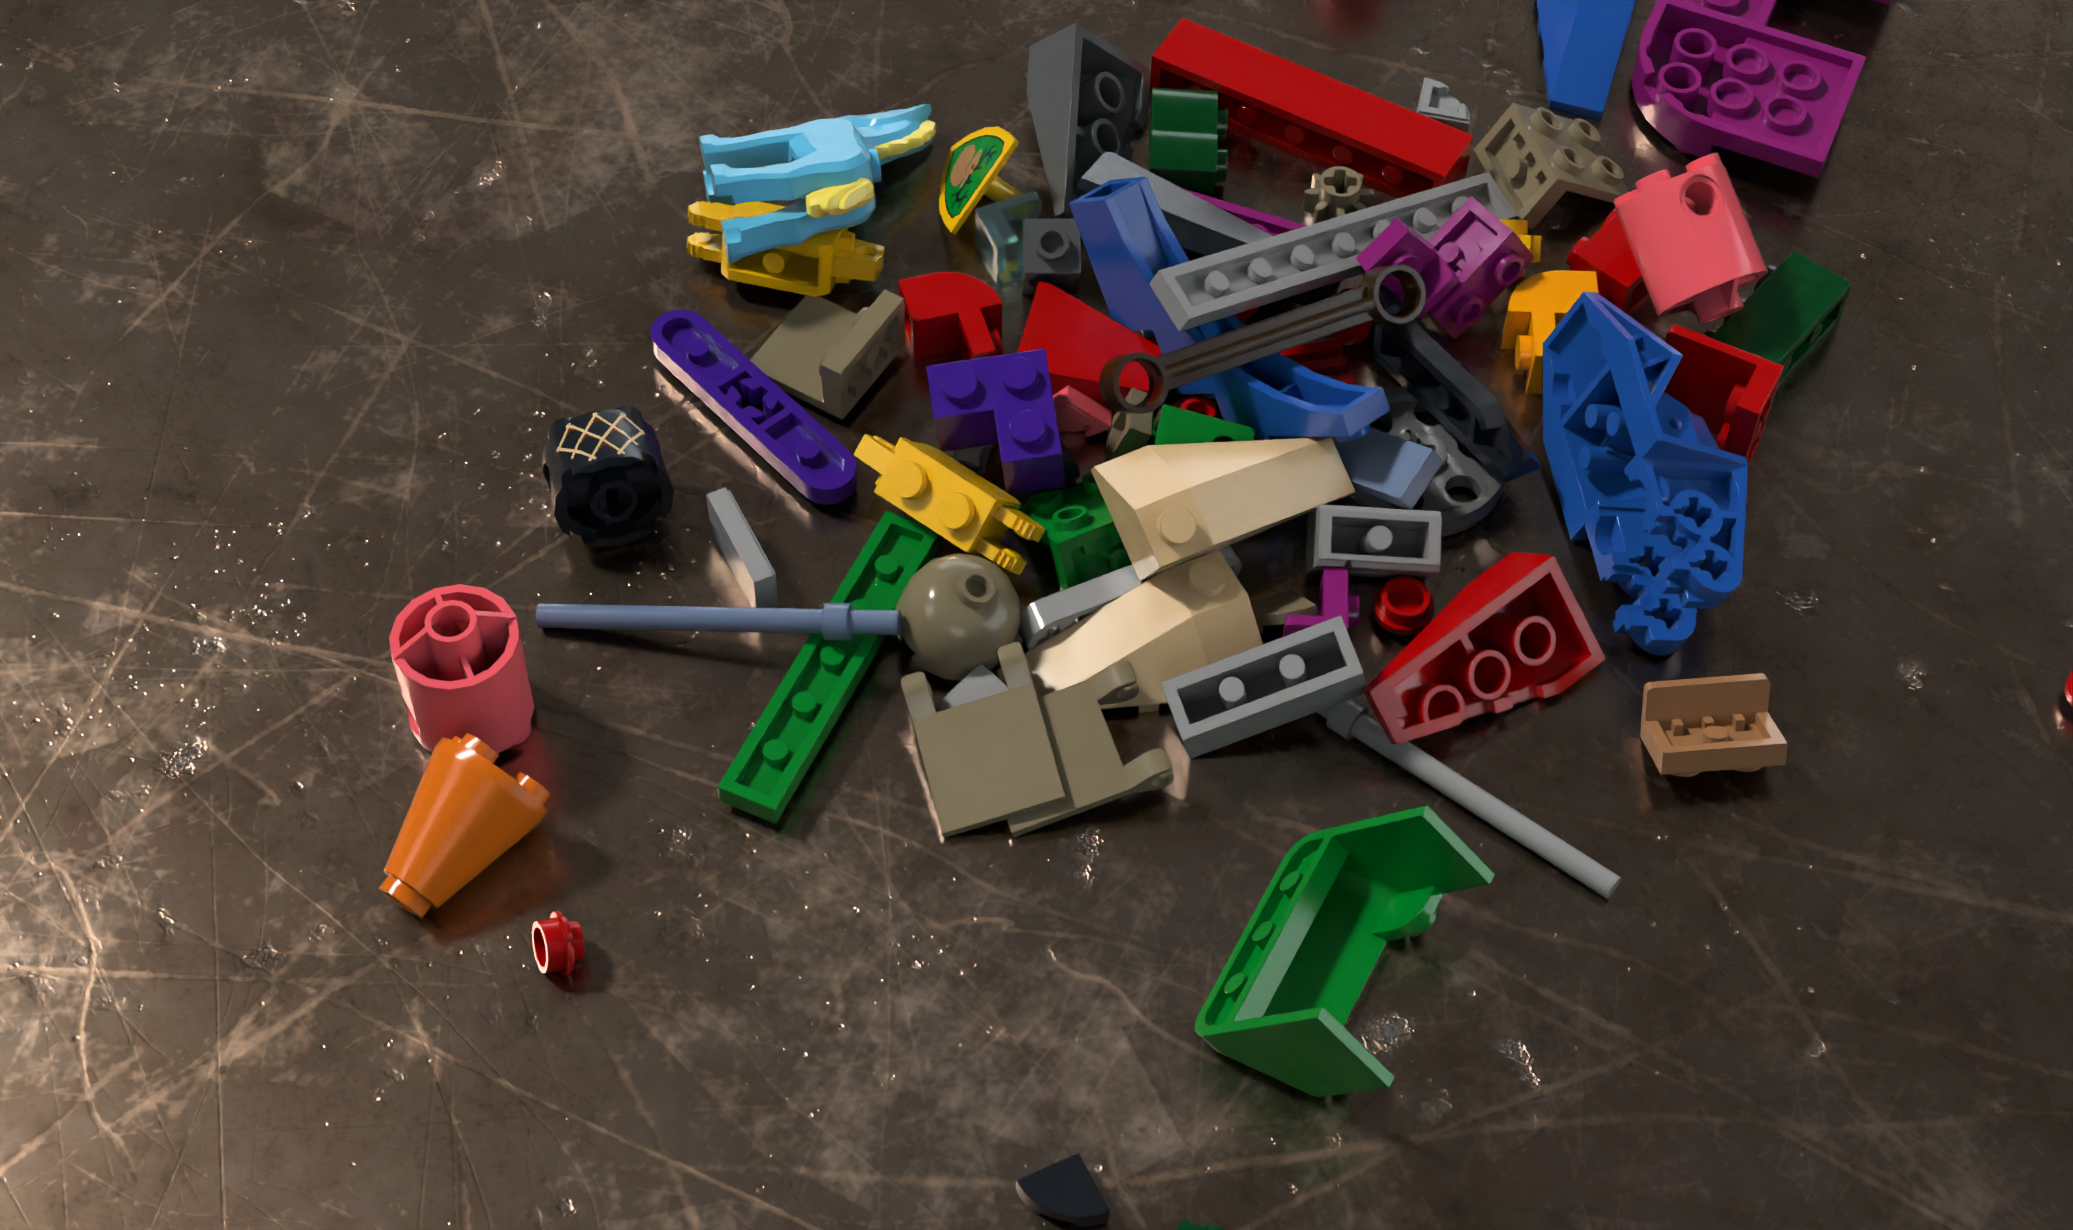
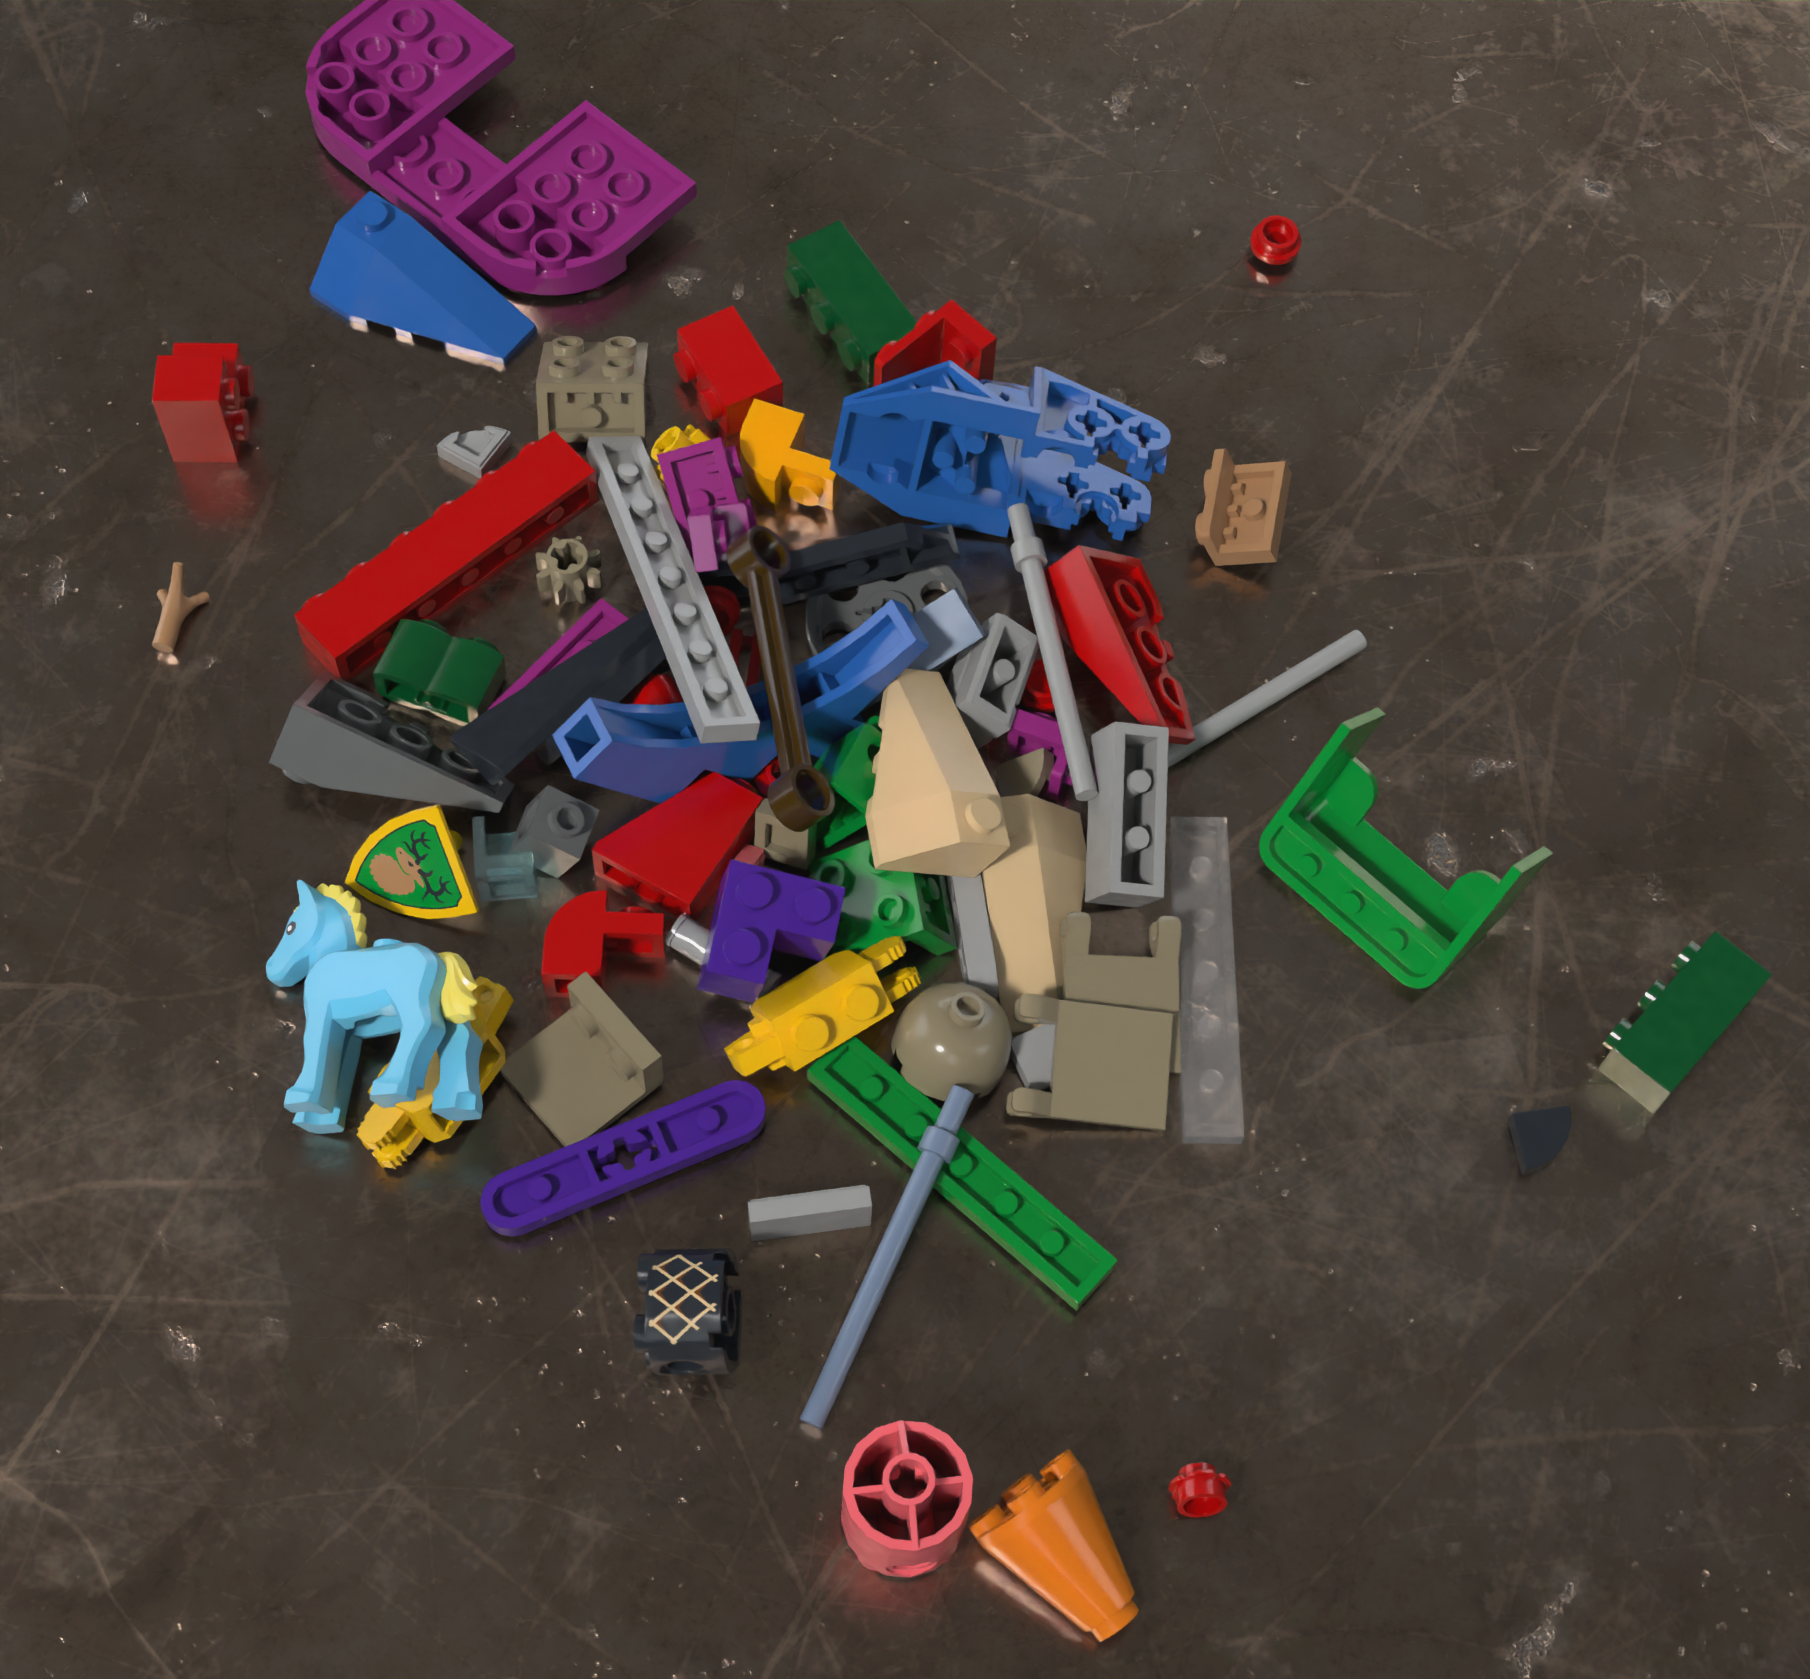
camera: 75 degrees left, 10 degrees up
coral cylinder [1613,153,1768,325] -> none
none -> light grey bar [1007,503,1098,801]
none -> clear tile [1168,816,1244,1144]

